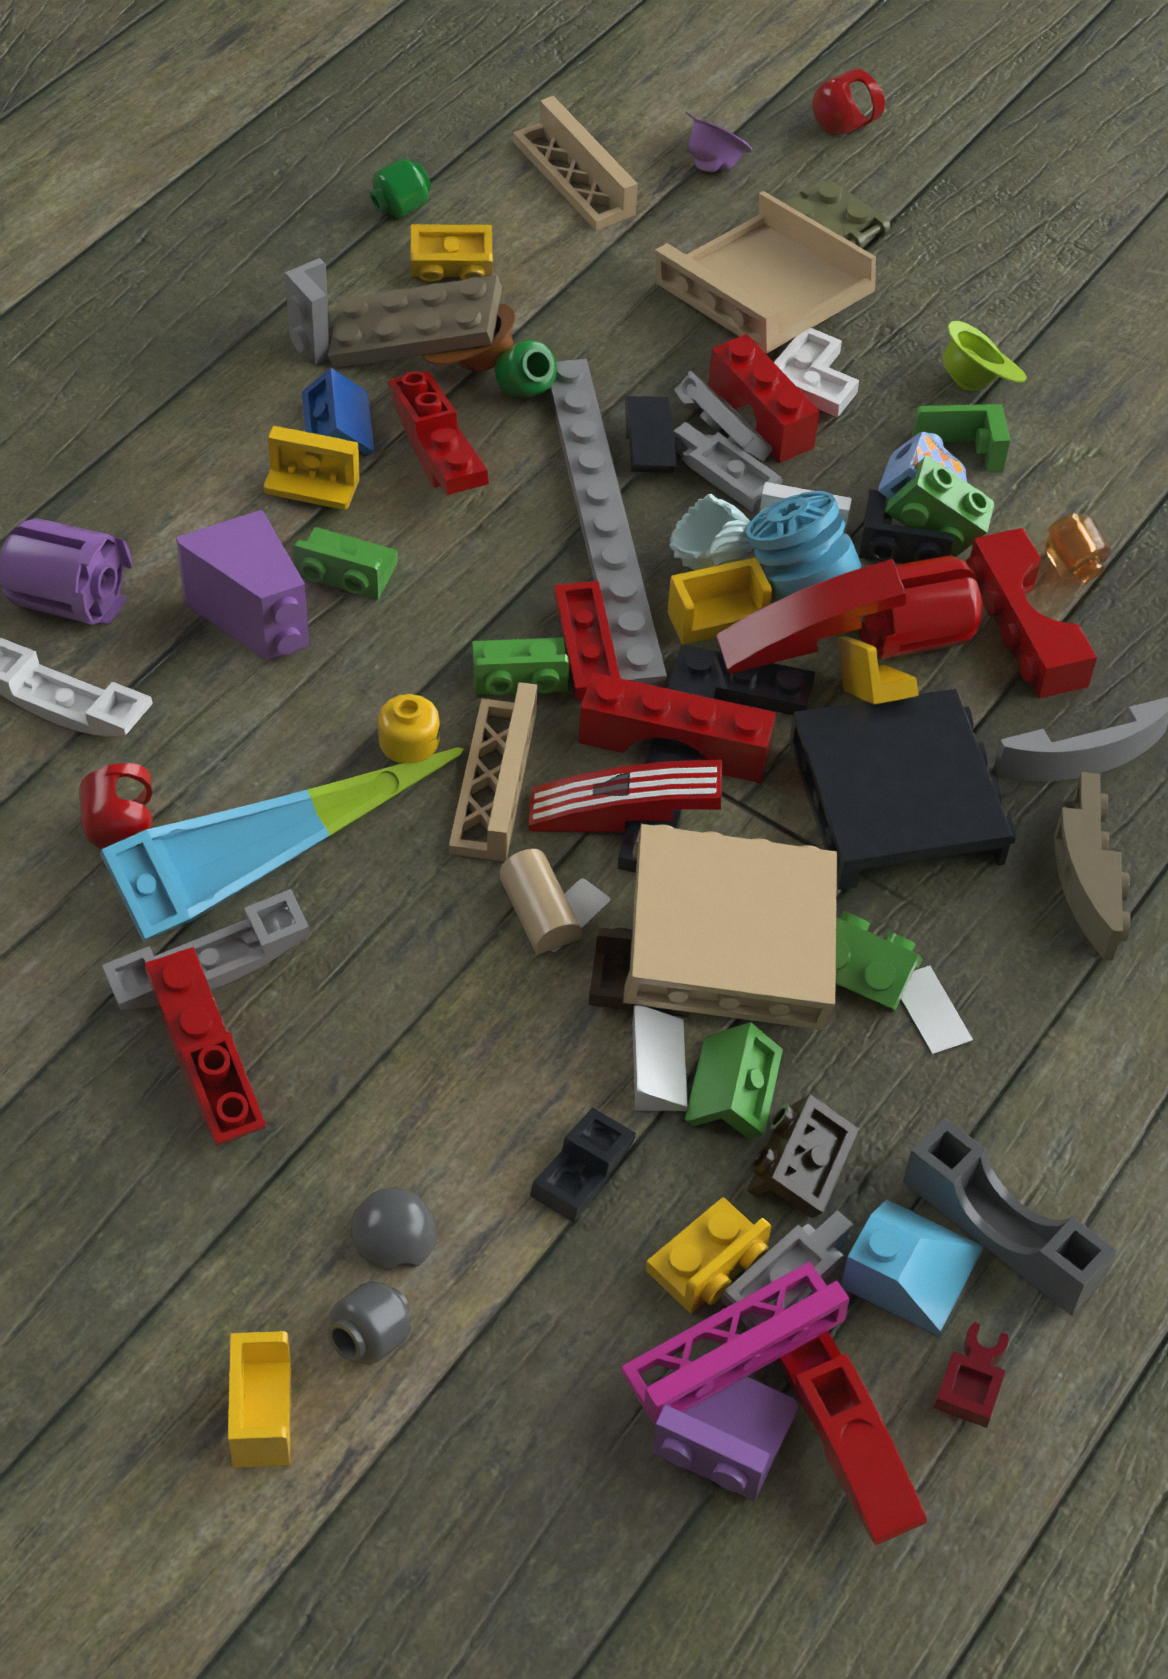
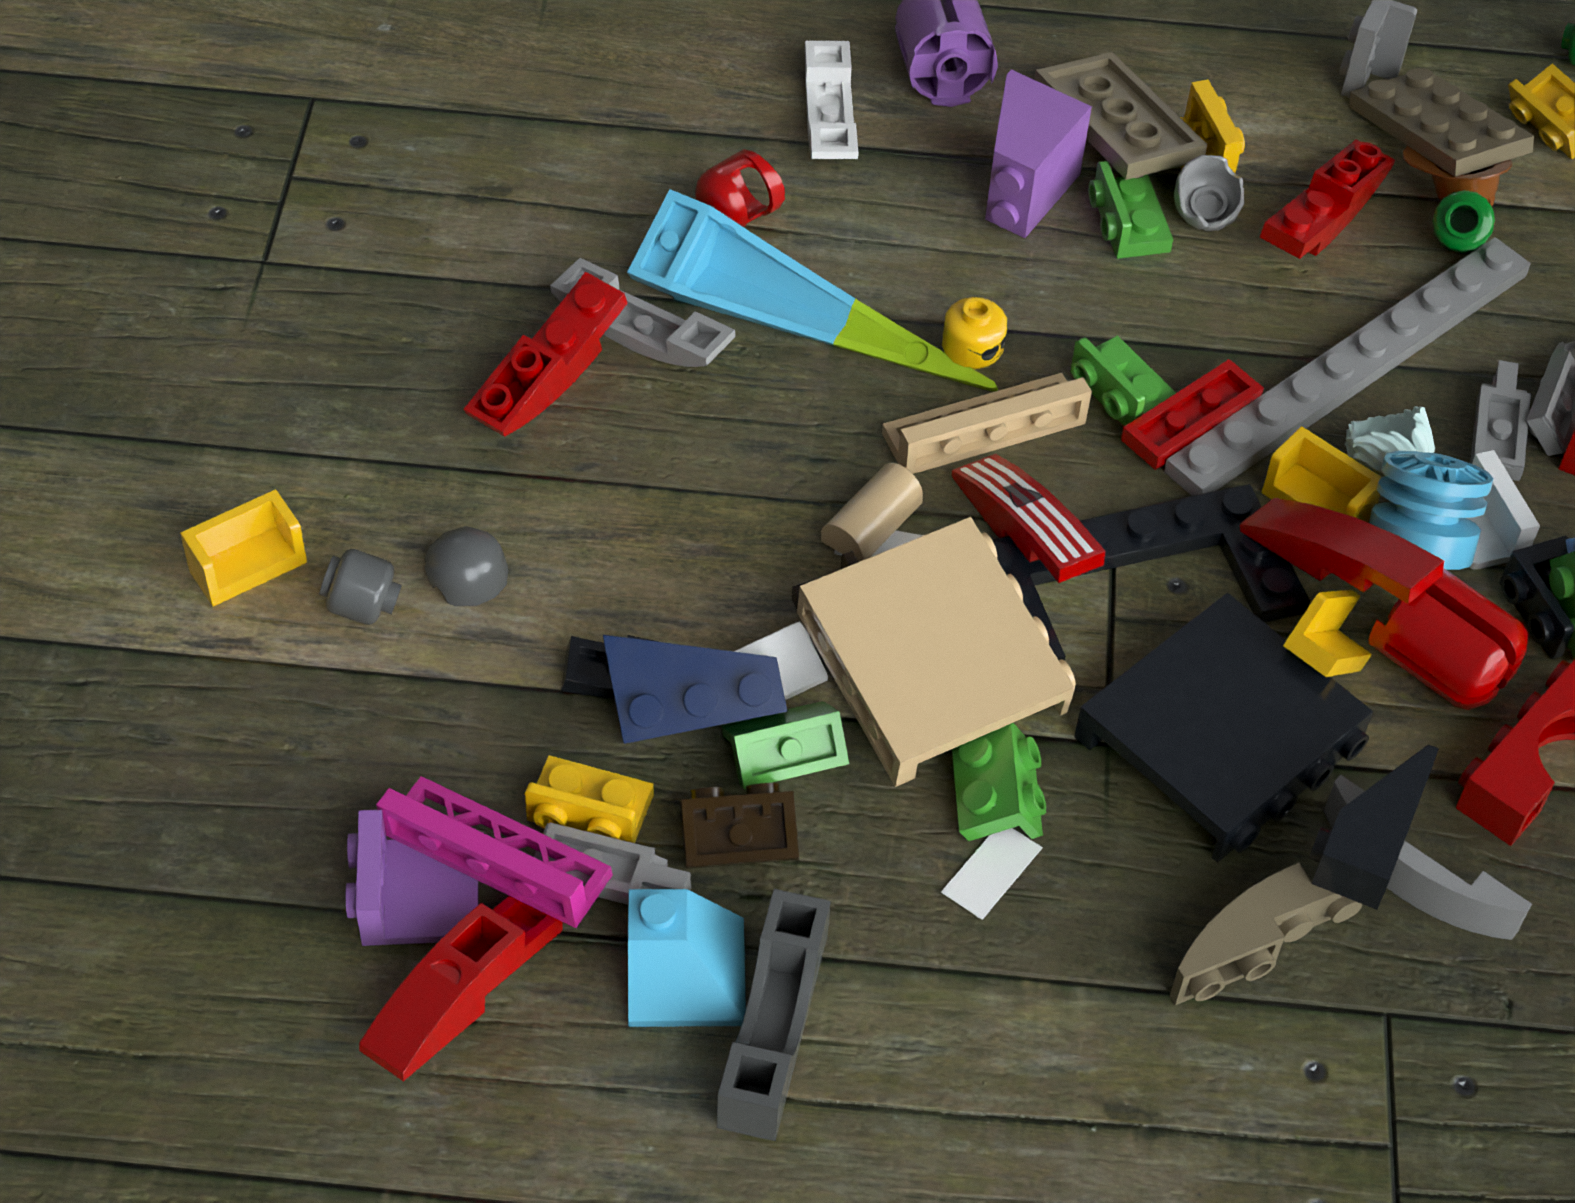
camera: 60 degrees right, 0 degrees up
blue panel [302,368,374,455] -> none
red arch [578,672,776,783] -> none
black slope [625,396,676,473] -> none
dark red plate [934,1322,1009,1428] -> none
none -> dark blue wedge [603,635,787,744]
none -> dark tan plate [1034,52,1207,180]
none -> light grey hair [1174,155,1244,231]
none -> black slope [1309,744,1439,910]

